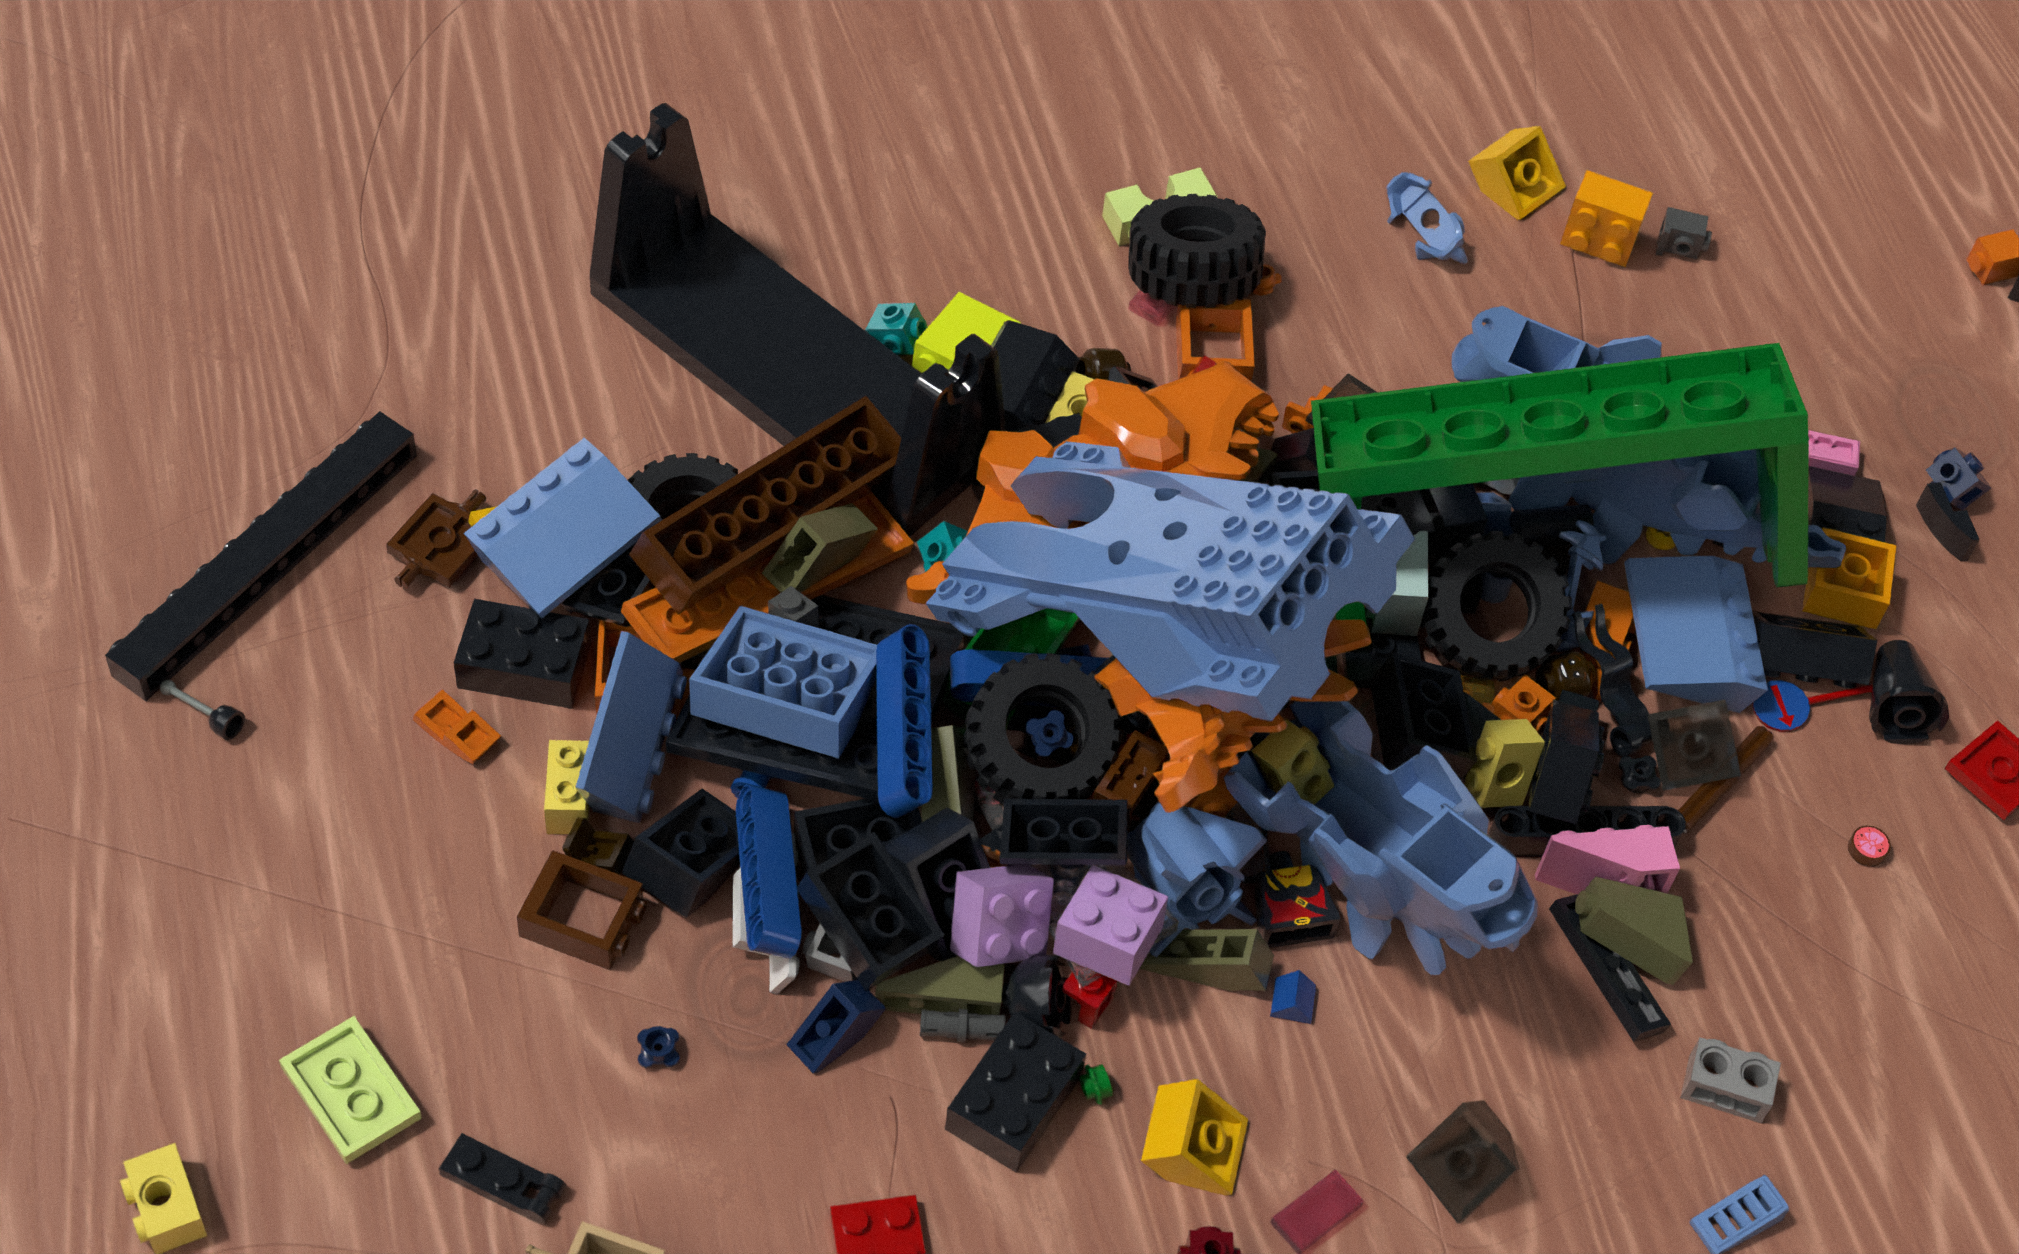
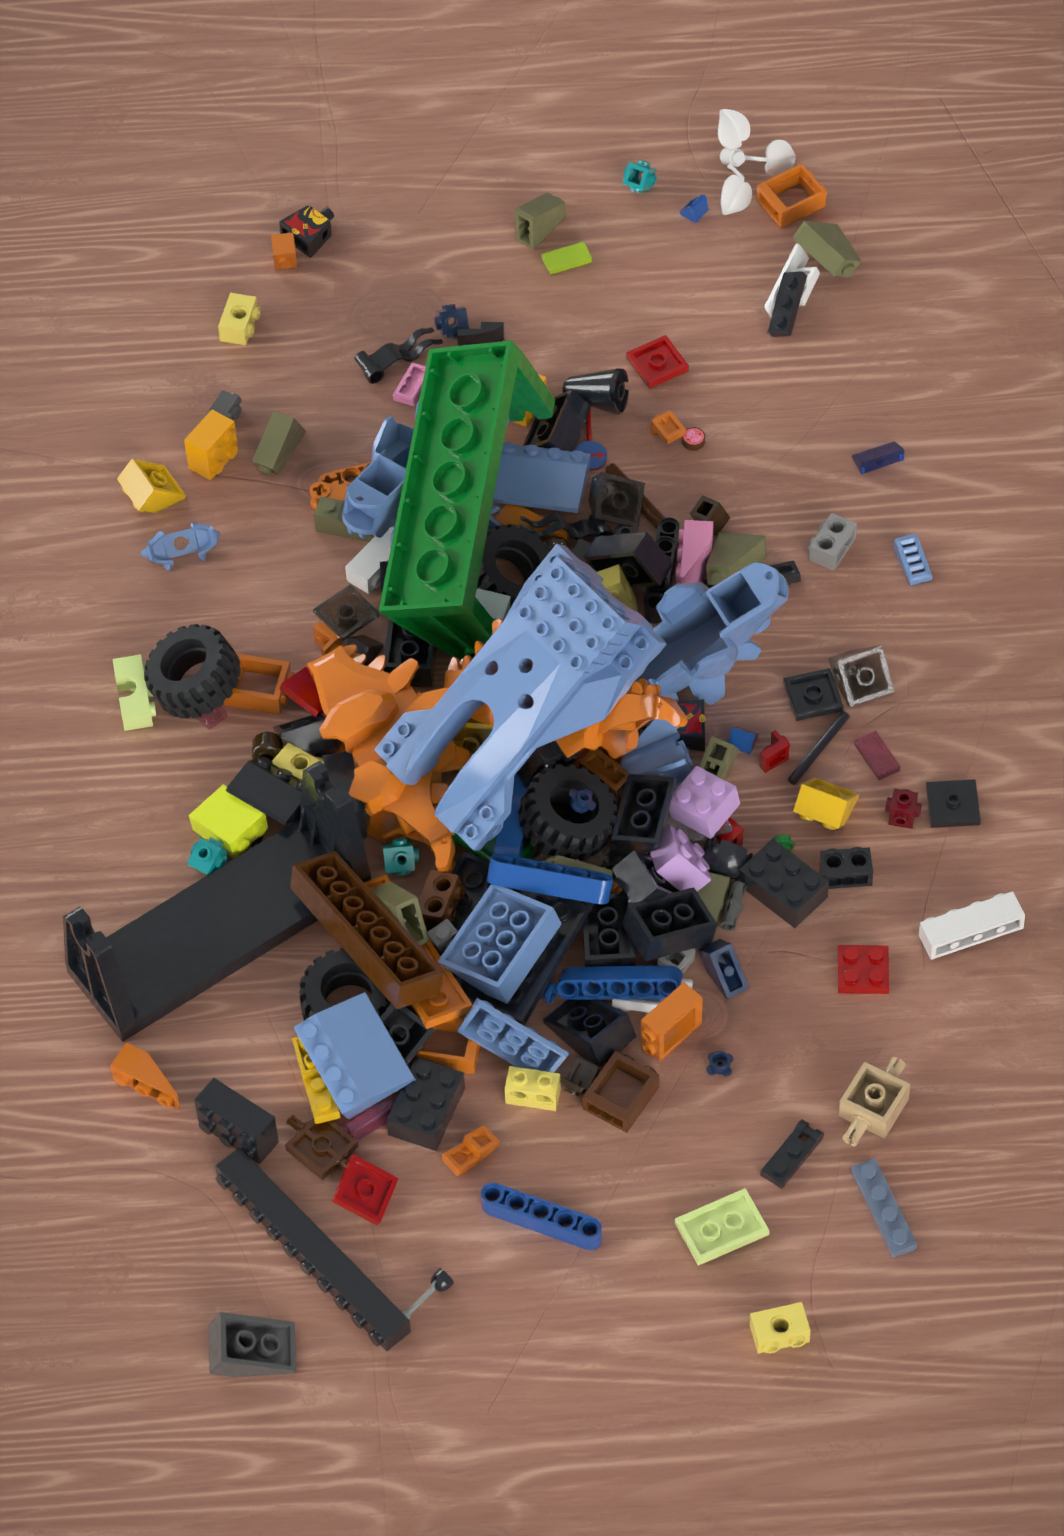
camera: 70 degrees left, 0 degrees up
none -> orange slope [110,1042,180,1110]
none -> black brick [194,1078,279,1164]
none -> dark grey slope [209,1312,296,1377]
none -> light yellow brick [218,293,261,345]
none -> olive slope [252,411,306,475]
none -> red plate [331,1154,399,1226]
none -> clear pink tile [346,1098,394,1141]
none -> black flag [354,327,444,384]
none -> reddish brown brick [418,870,465,928]
none -> blue beam [481,1182,602,1250]
none -> orange window [641,982,703,1061]
none -> orange bracket [650,410,686,445]
none -> dark brown brick [689,495,730,536]
none -> red bracket [760,730,790,773]
none -> black plate [783,668,844,721]
none -> black bar [788,711,850,785]
none -> black brick [819,847,873,889]
none -> clear blue slope [852,441,905,474]

